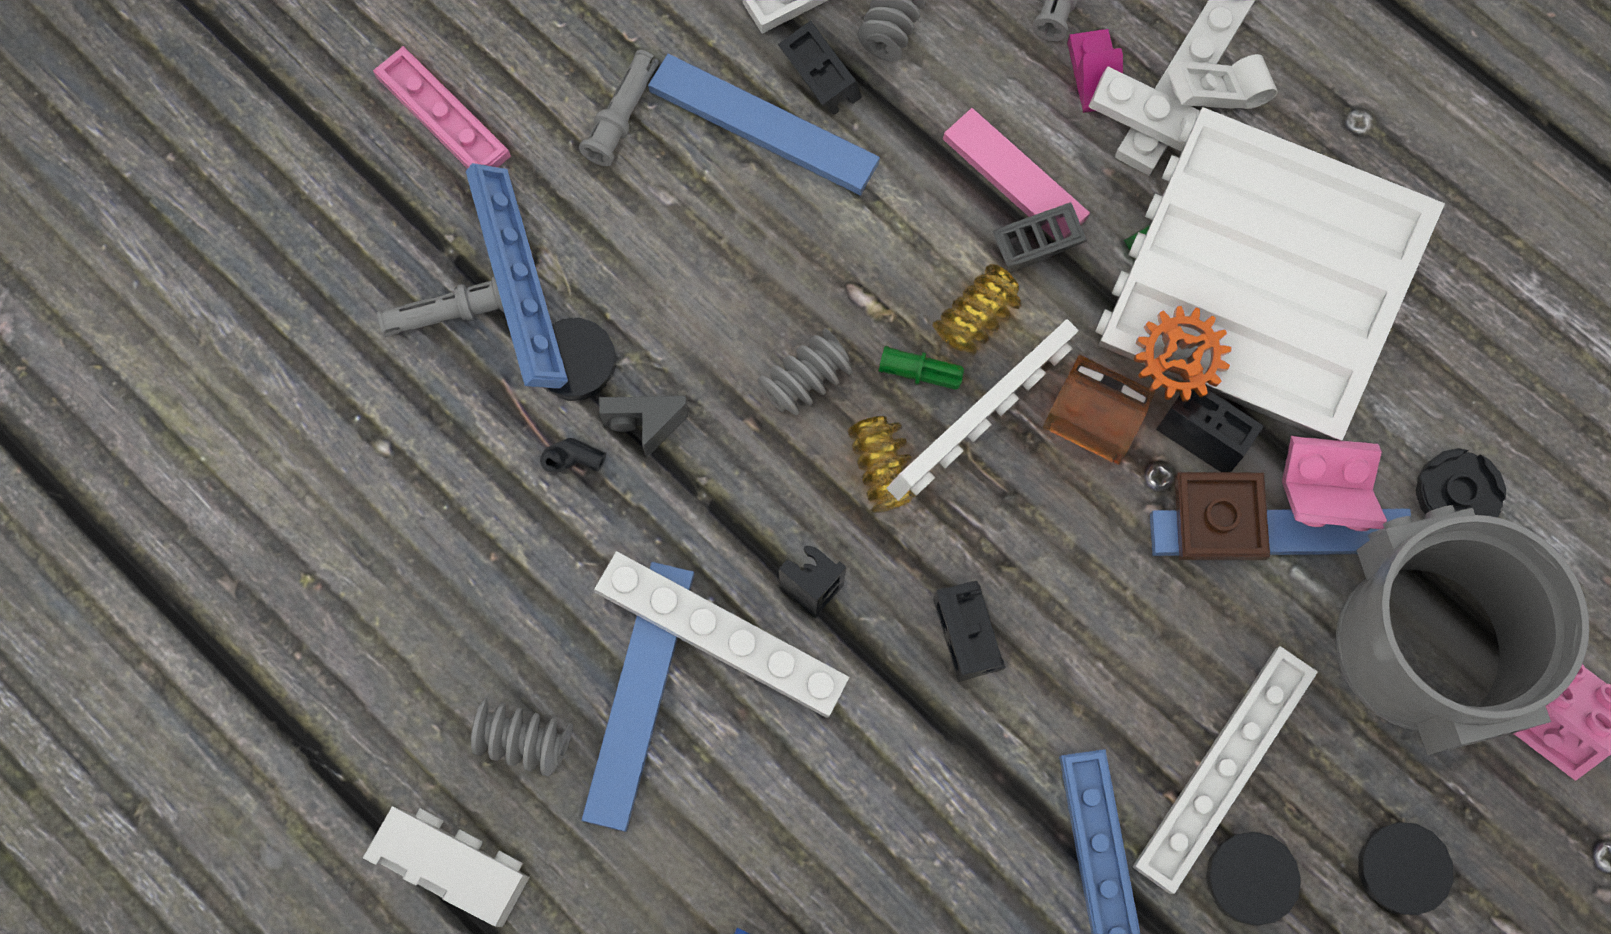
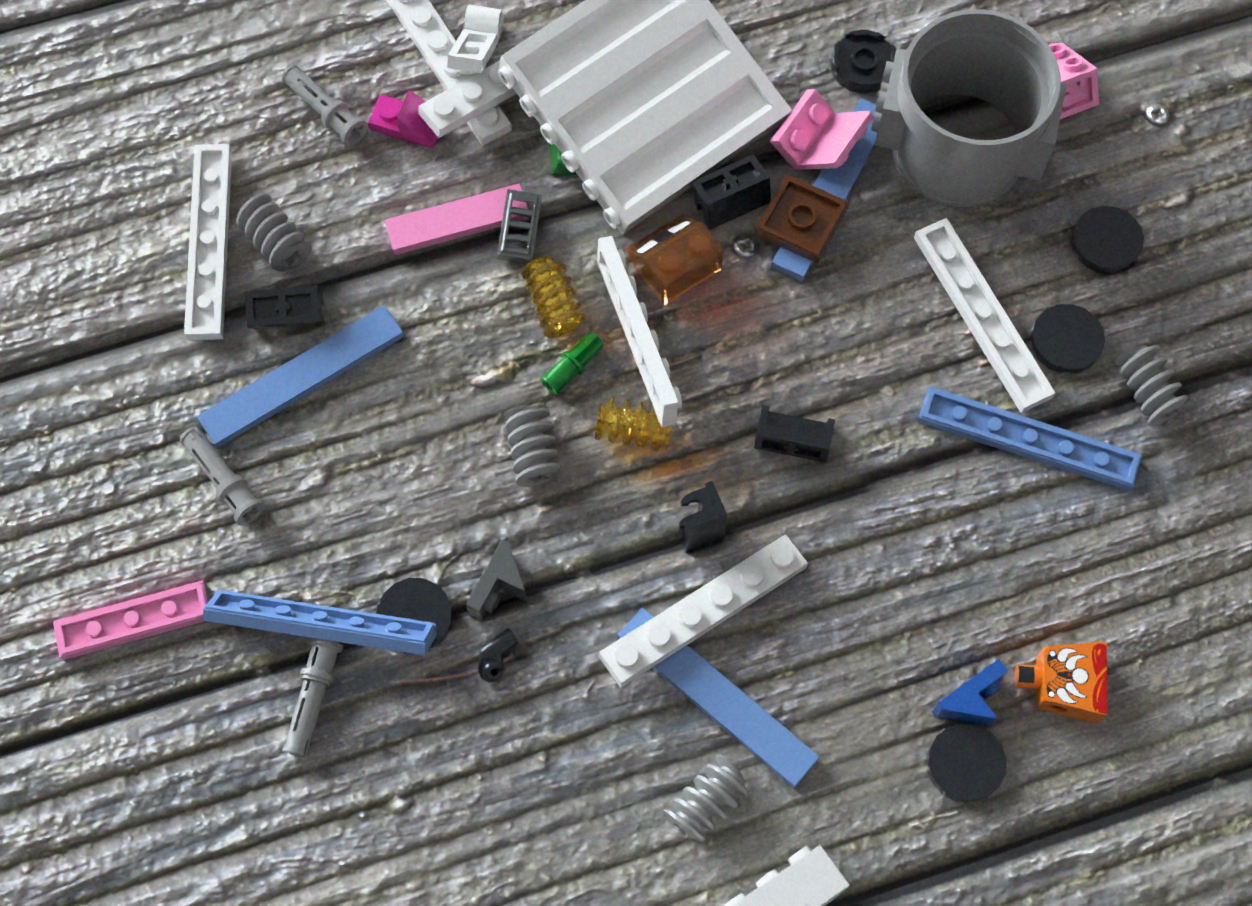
camera: 60 degrees left, 5 degrees down
orange gear [1134,306,1232,402] -> none

